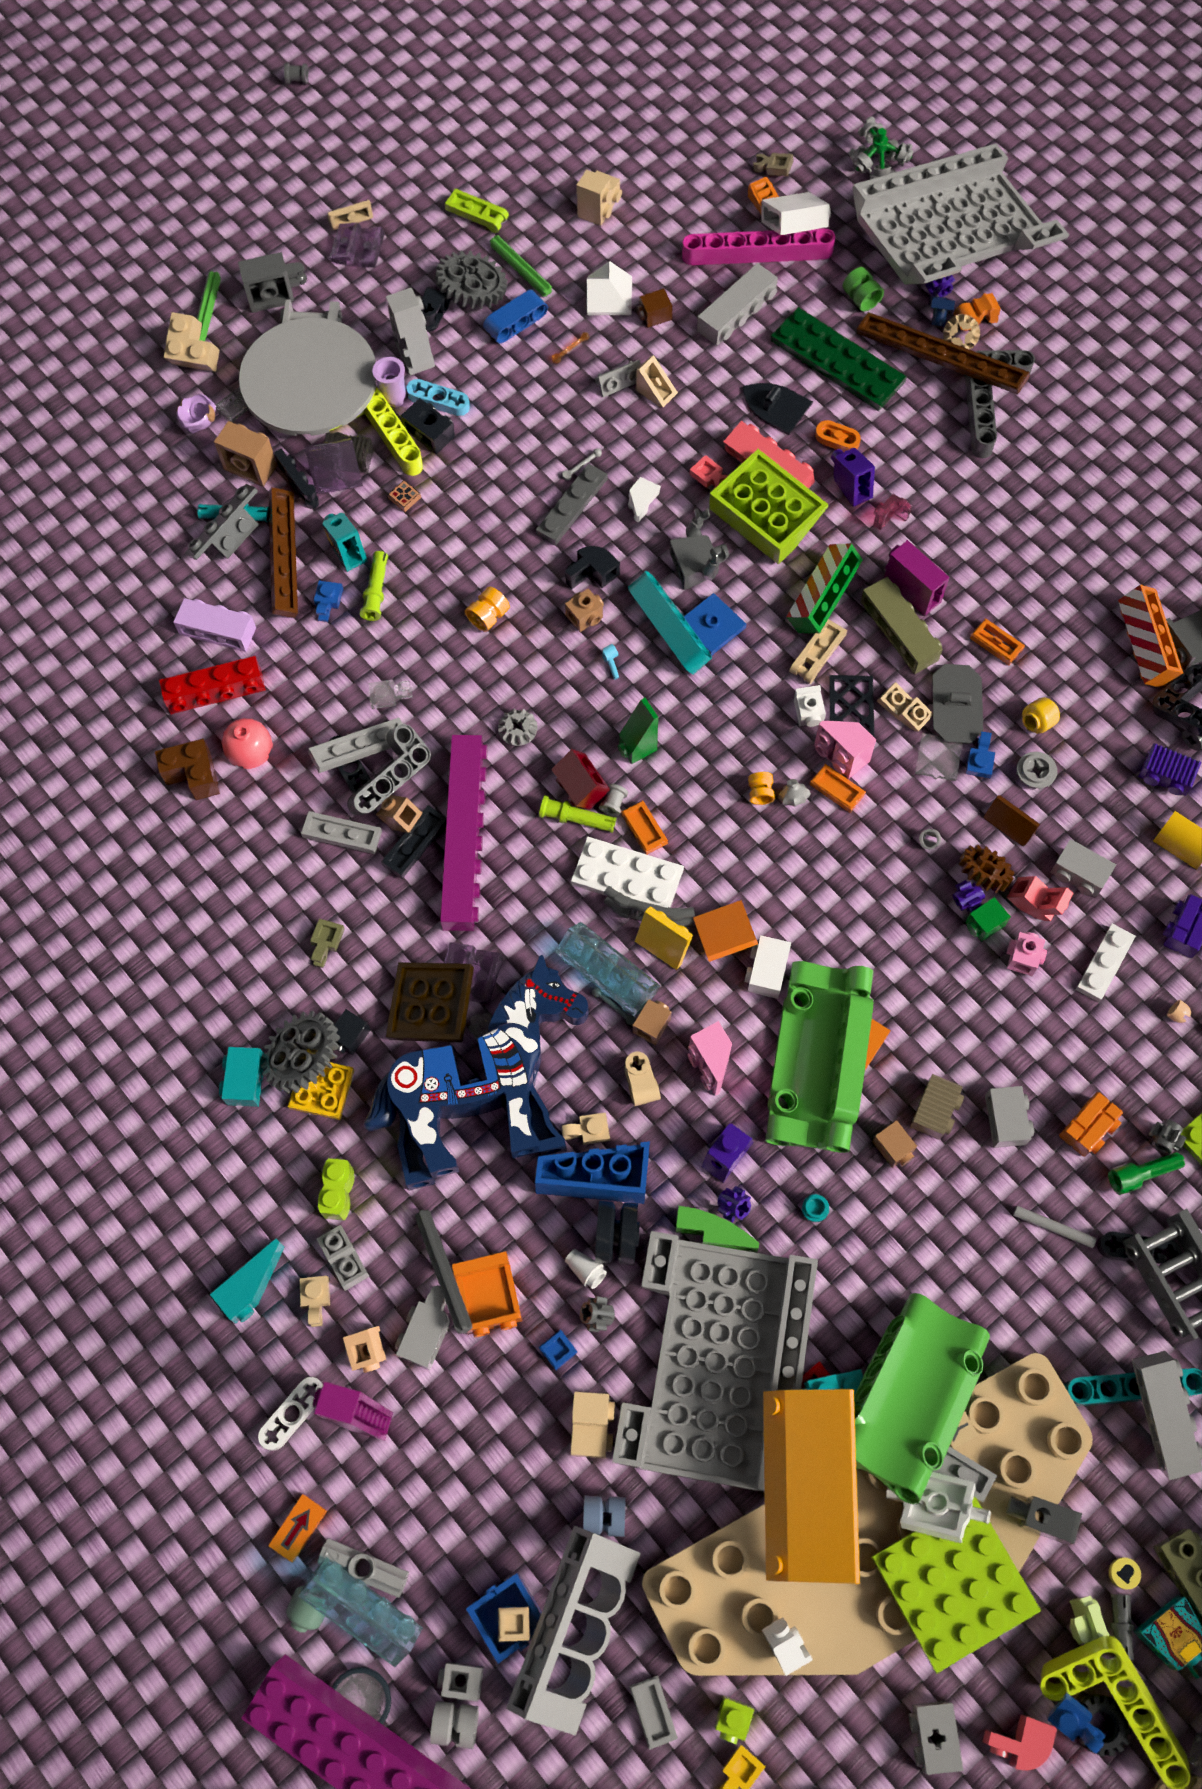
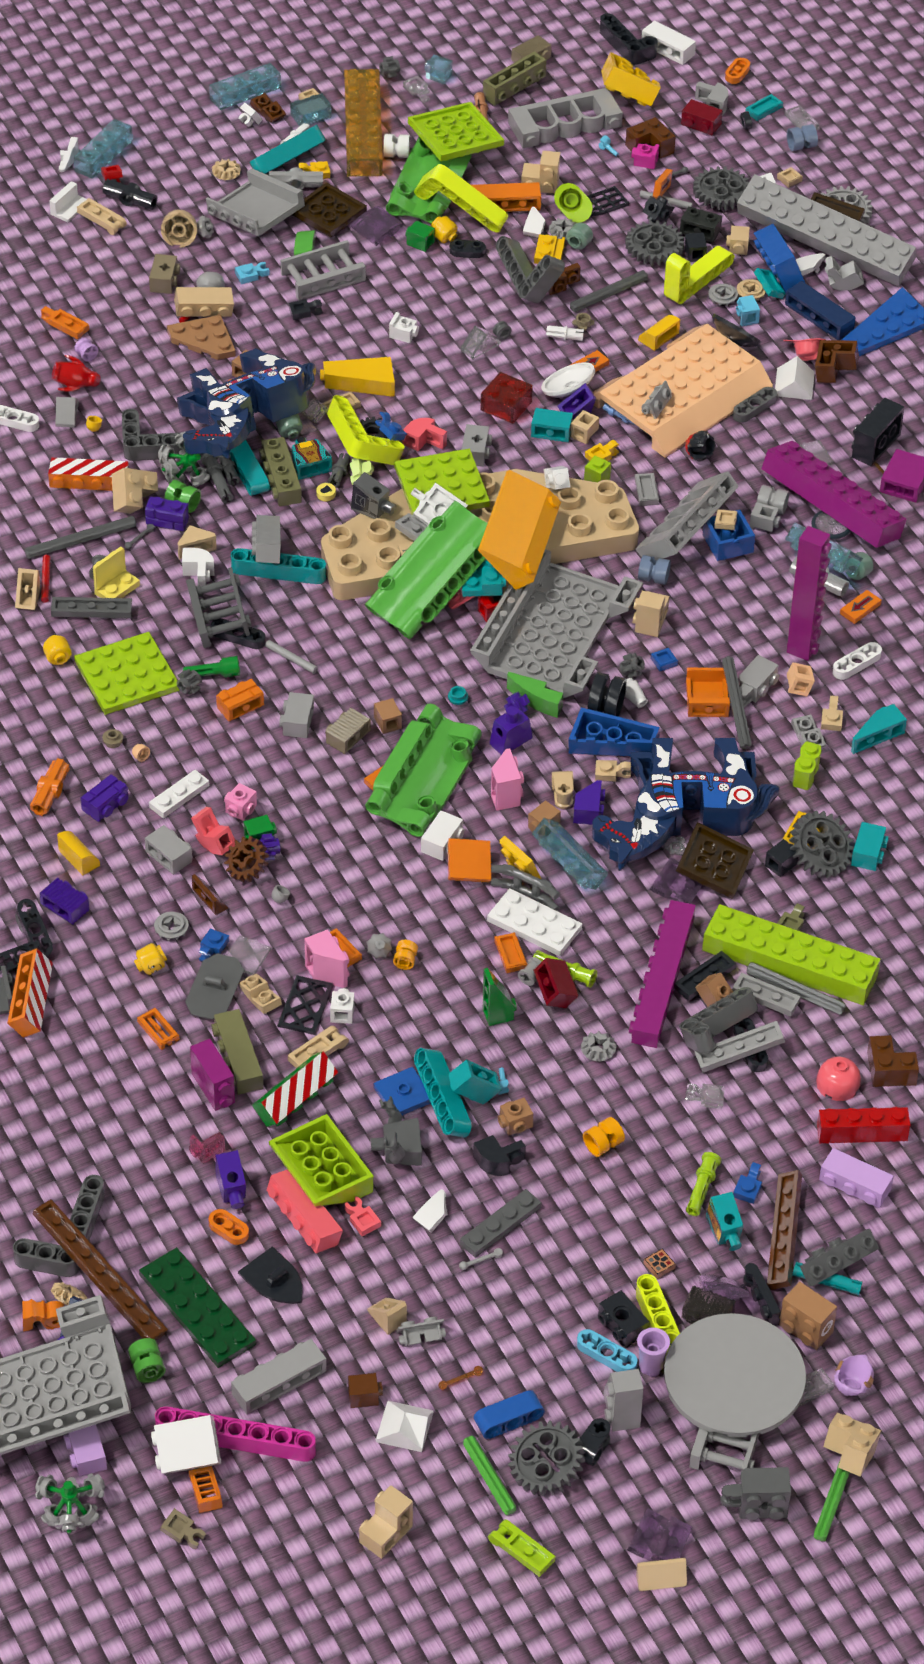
camera: 170 degrees left, 20 degrees down
none -> teal brick [448,1059,502,1105]
none -> dark purple slope [573,780,605,825]
none -> lime brick [702,904,881,1006]
none -> axle [746,962,846,1015]

